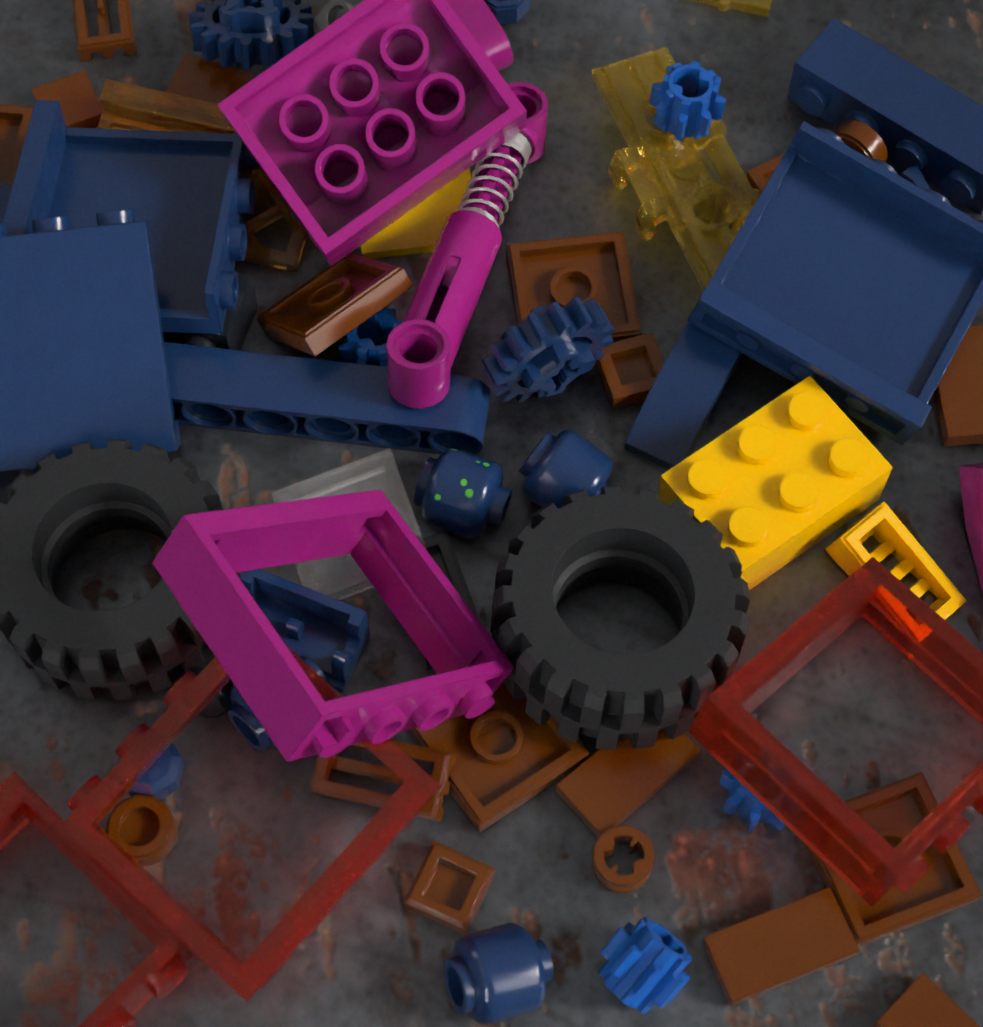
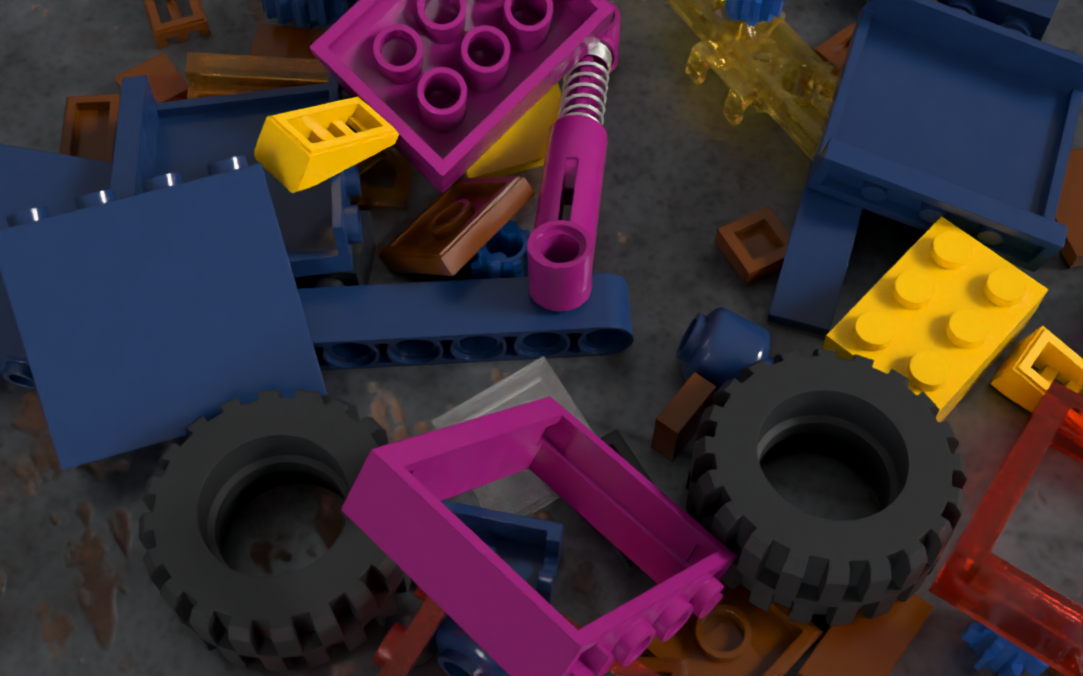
camera: 10 degrees left, 5 degrees down
dark blue head [414,448,512,540] -> none
dark blue gear [481,297,615,403] -> none
reddish brown tile [506,231,643,342] -> none
none -> yellow slope [254,96,399,193]
none -> reddish brown tile [651,372,716,462]

